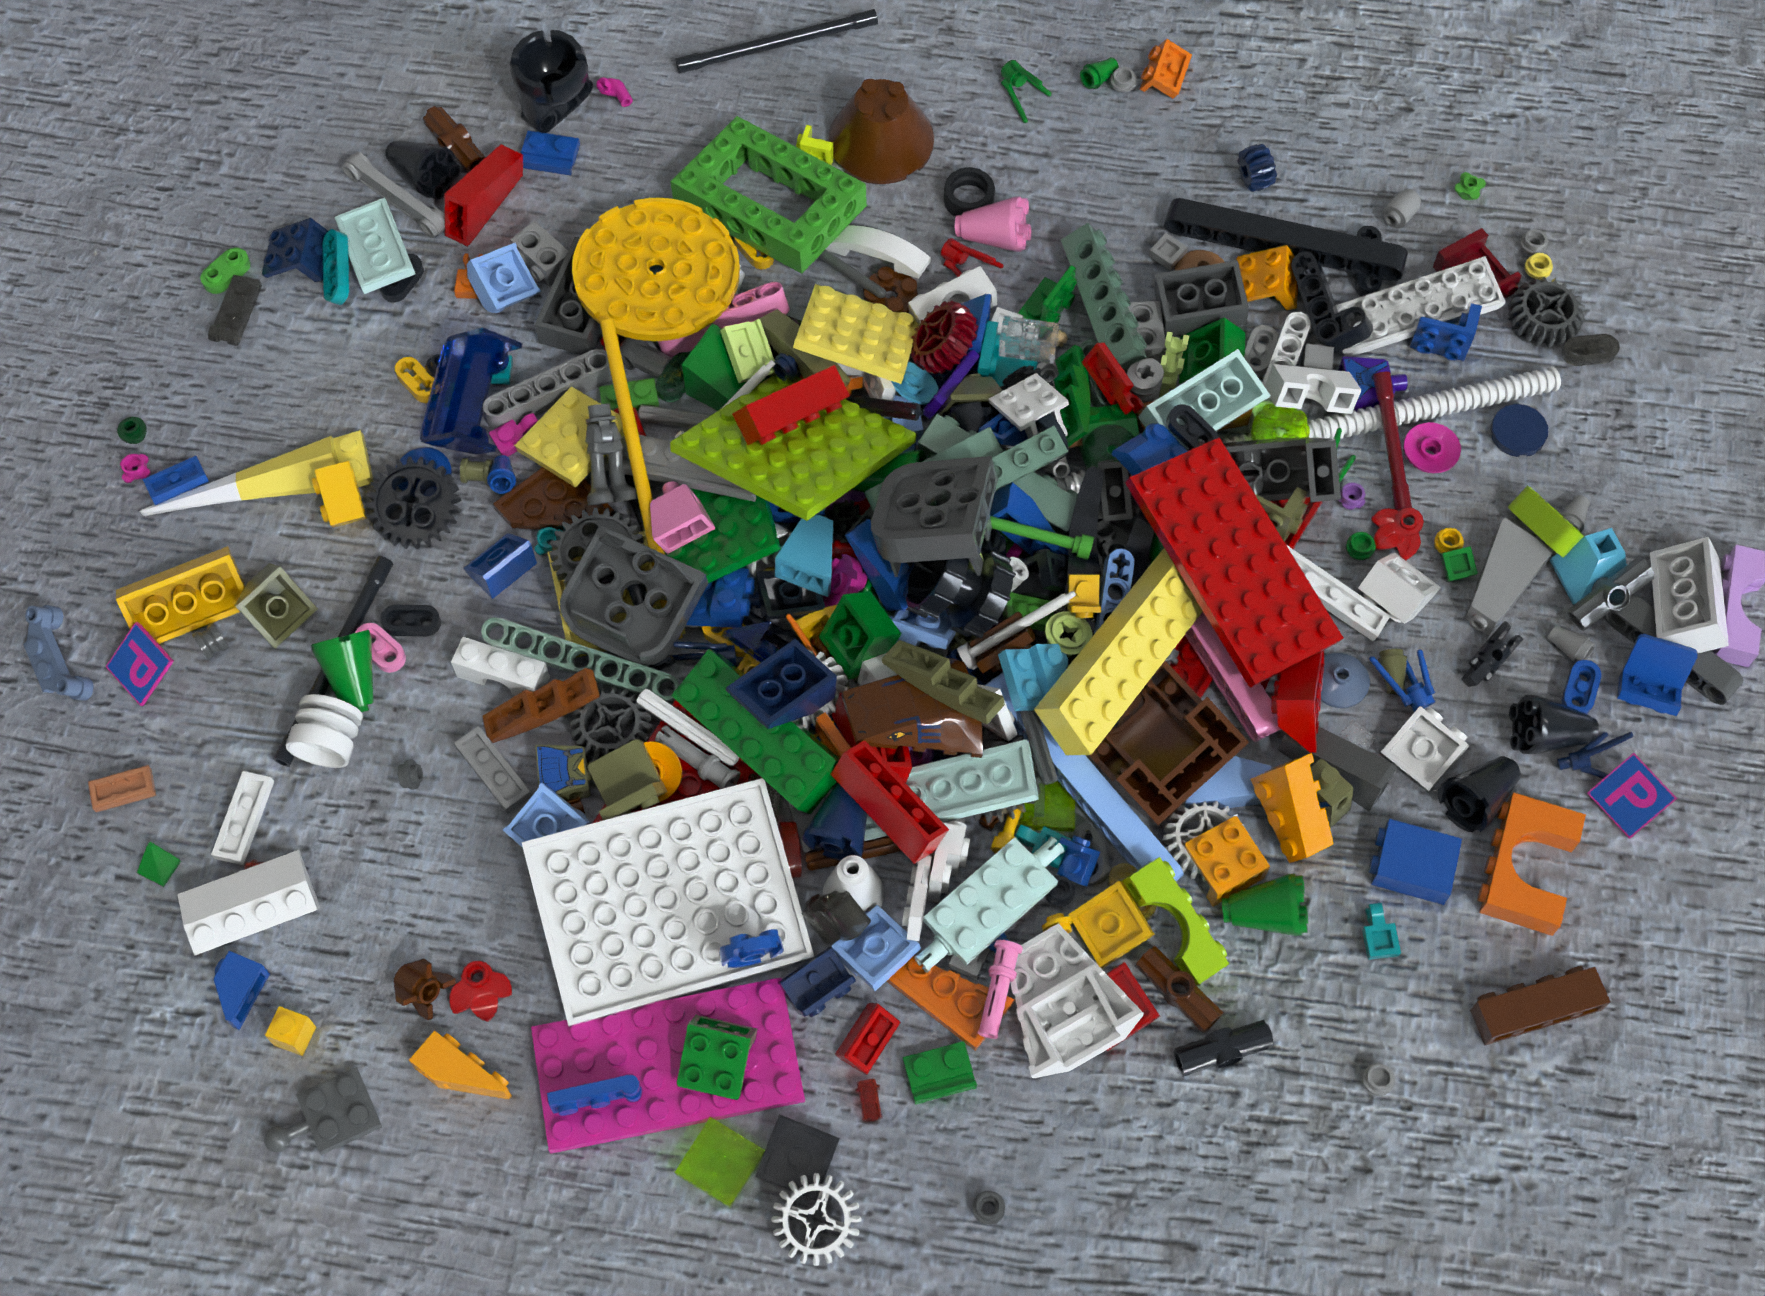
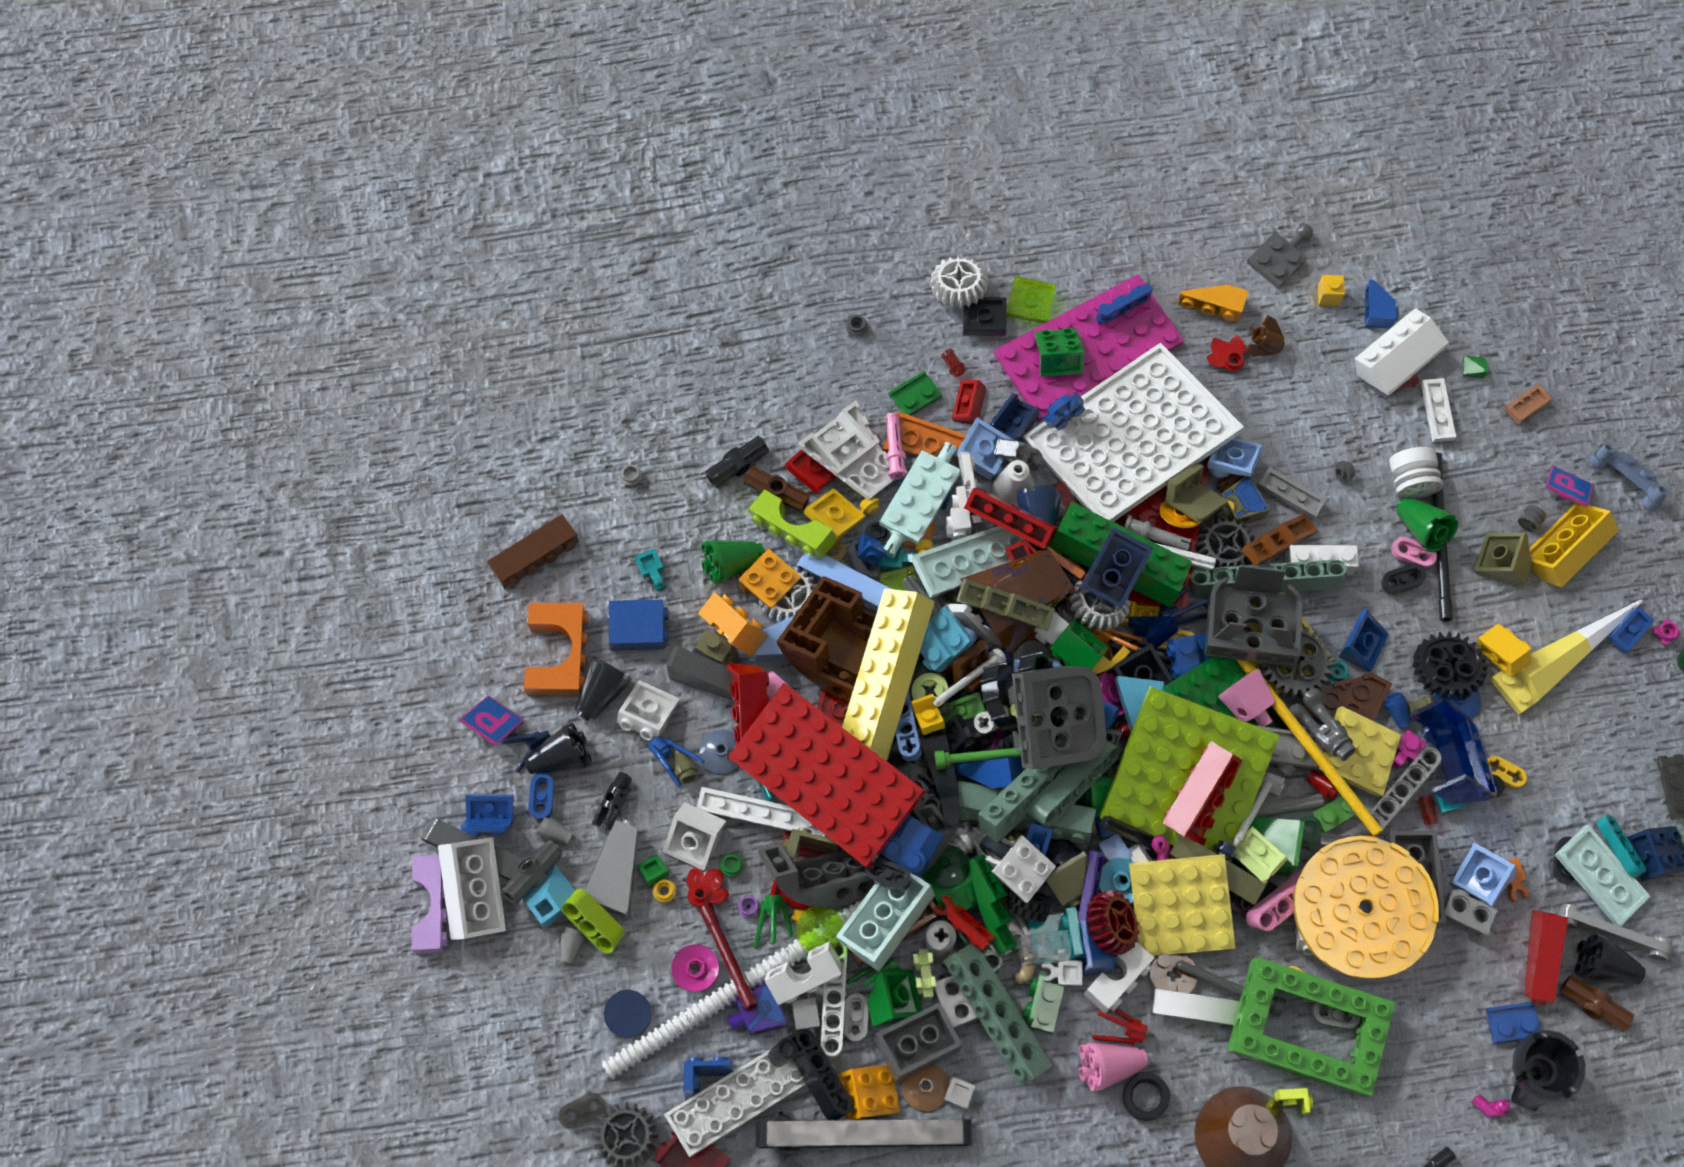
camera: 160 degrees right, 5 degrees up
none -> dark pink arm [1152,836,1171,861]
none -> clear red pin [1417,795,1439,825]

